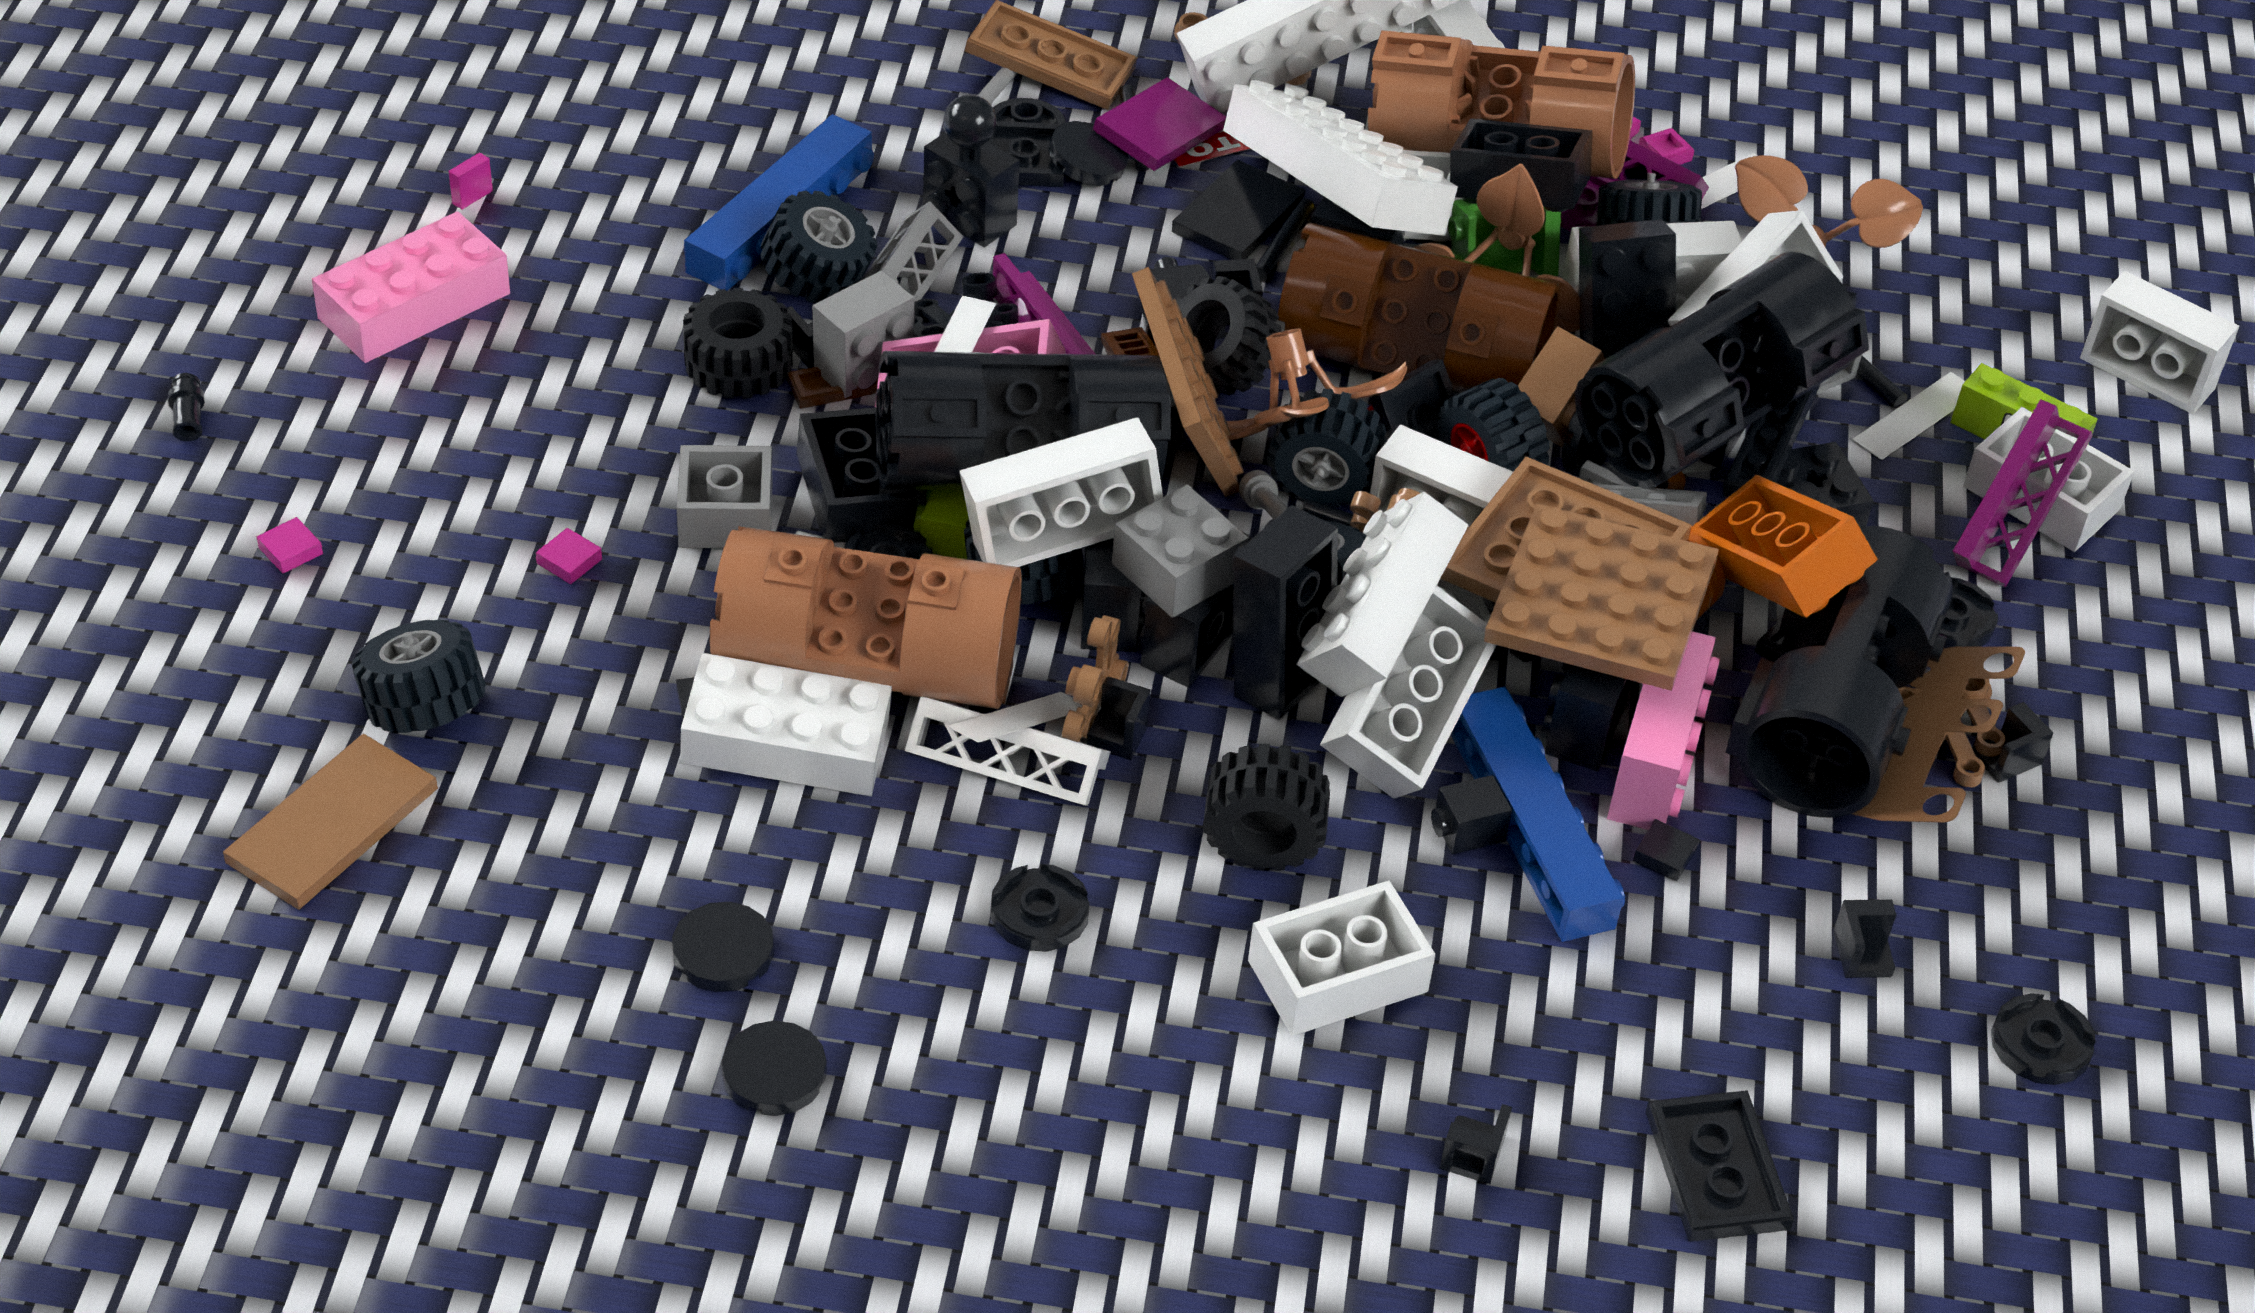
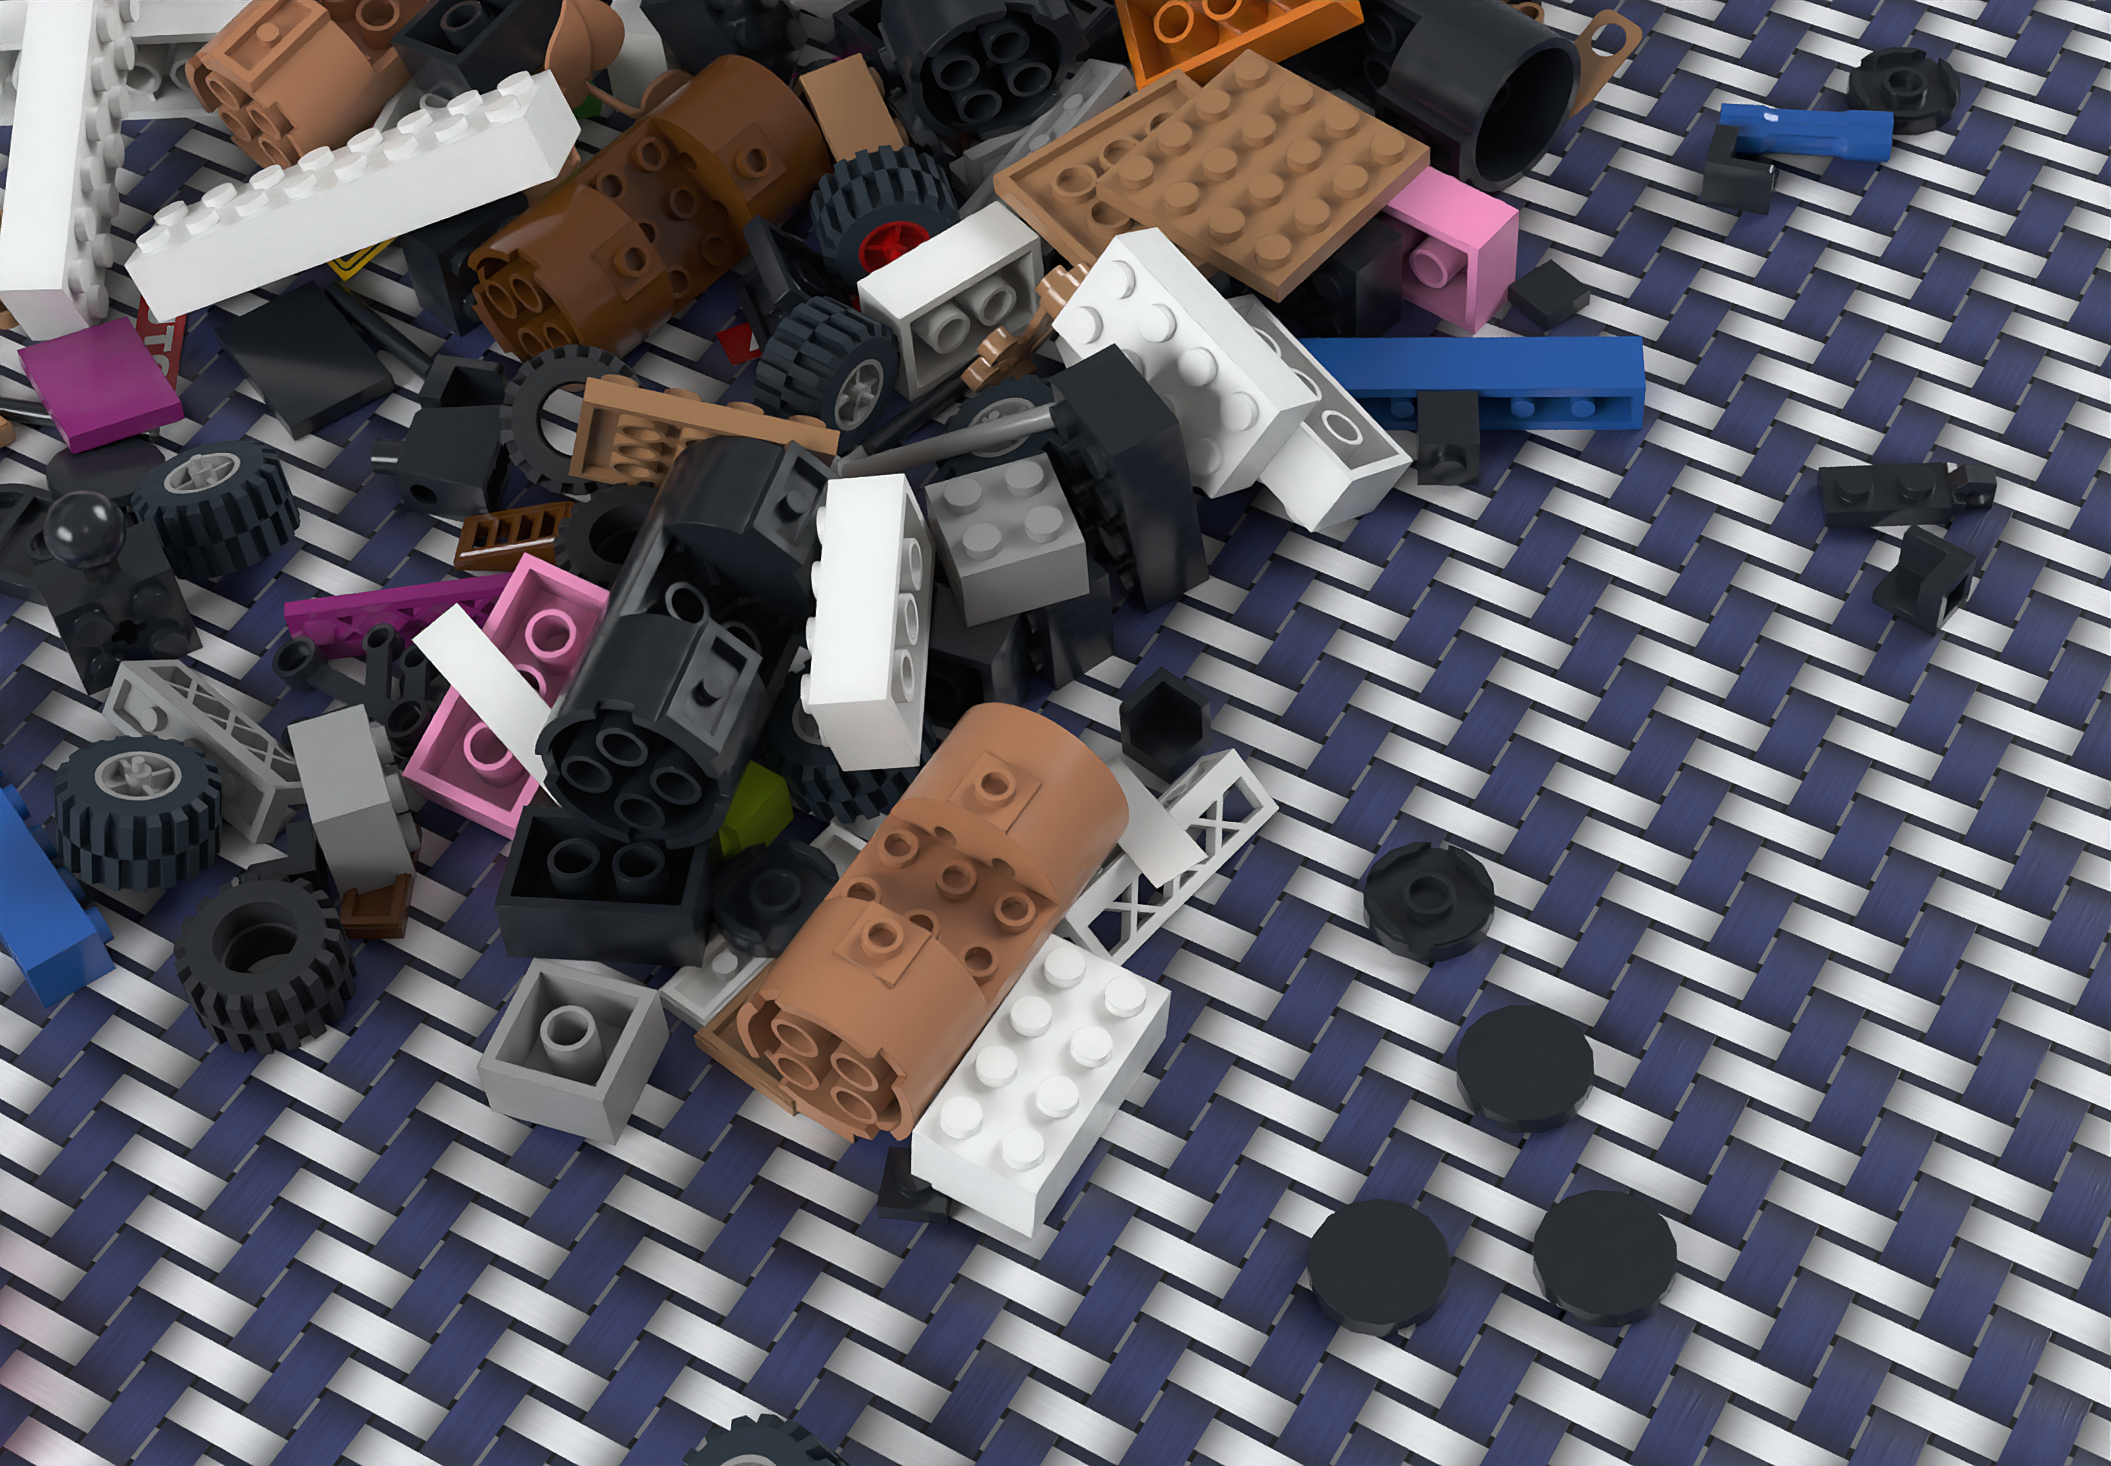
camera: 60 degrees left, 5 degrees up
dark pink tile [536,528,602,584] -> none
medium nougat plant [1062,615,1129,742] -> none
black tyre [1203,744,1330,871] -> none
nougat plant [1227,328,1407,441] -> none
white brick [1248,880,1435,1036] -> none
black tile [1645,1090,1794,1242] -> none
none -> black wheel [131,439,301,580]
none -> black tile [1456,1005,1594,1133]
none -> blue axle [1719,103,1894,162]
none -> black hinge [1817,462,1997,529]

